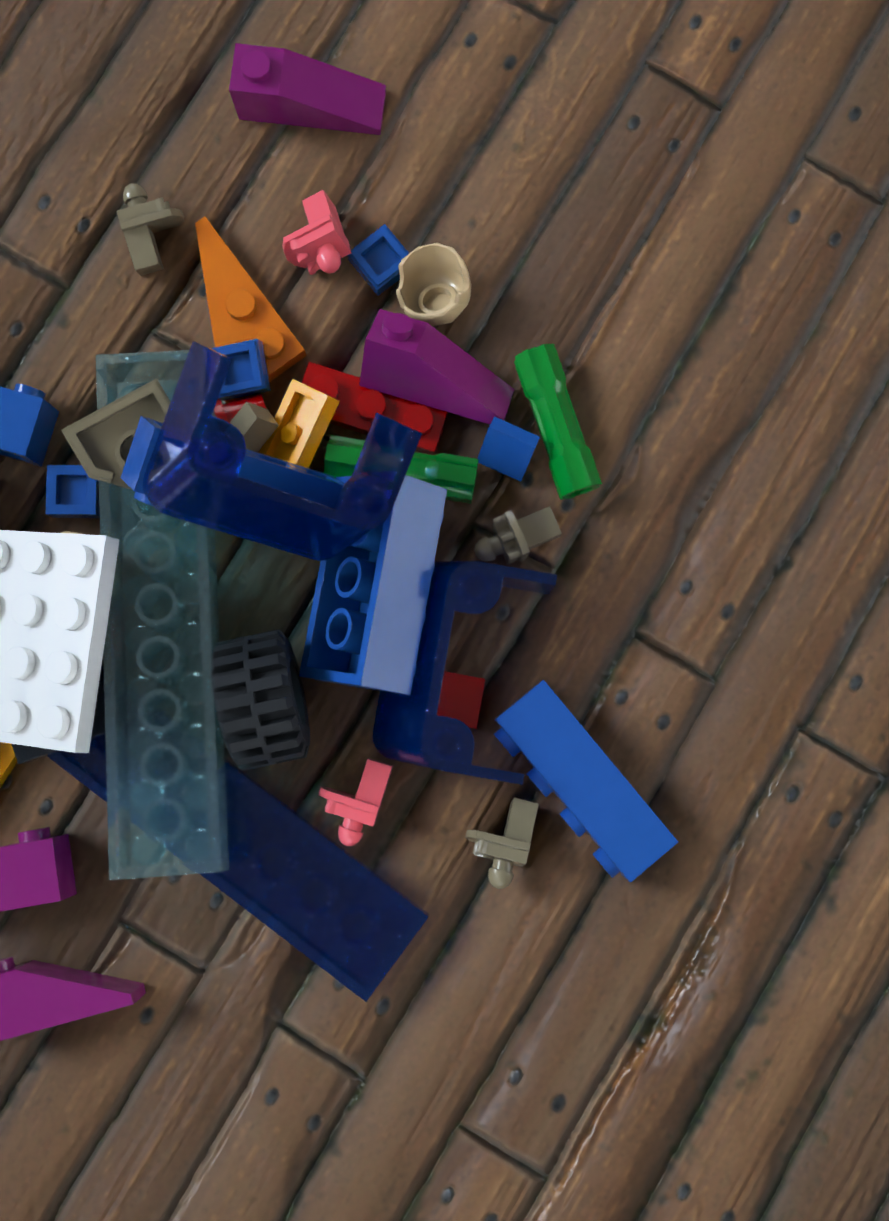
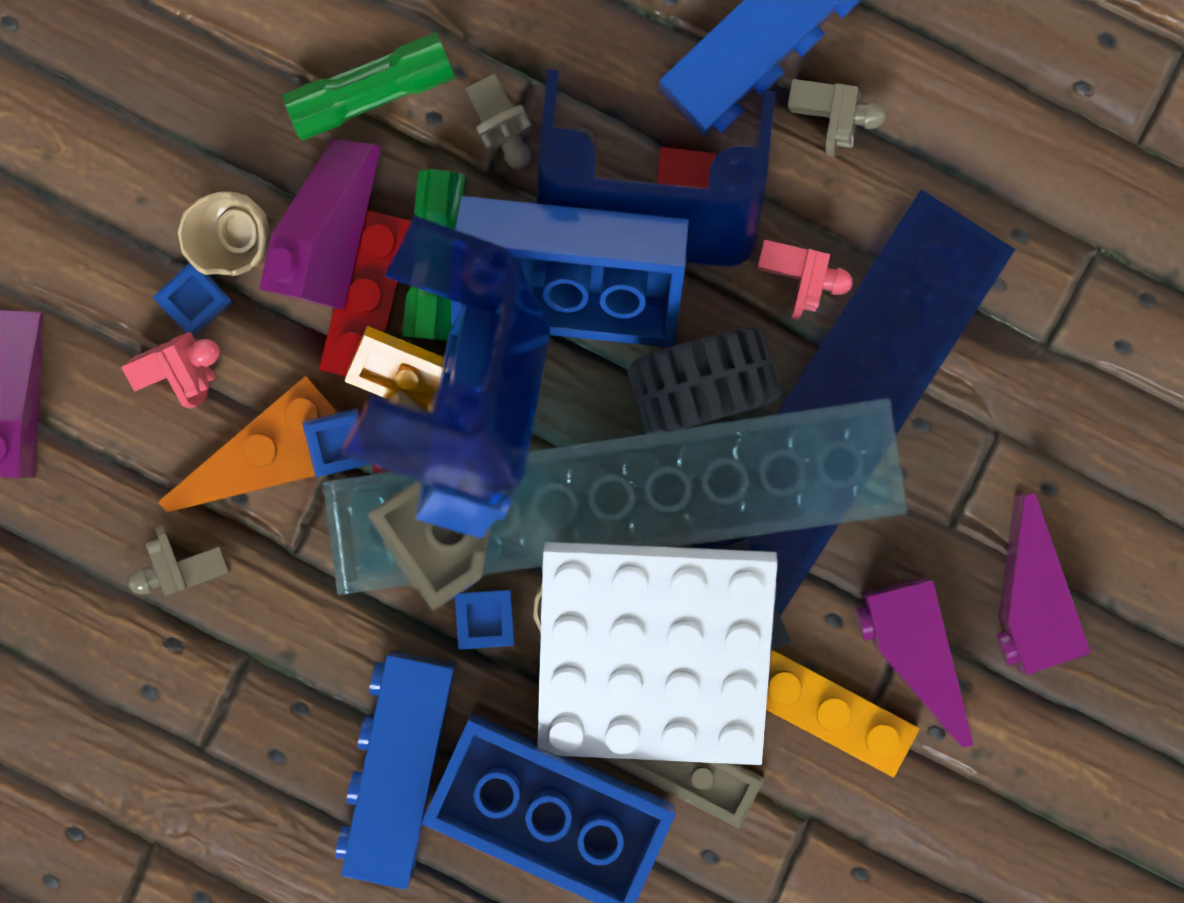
camera: 95 degrees left, 5 degrees up
blue tile [477,416,540,482] -> none

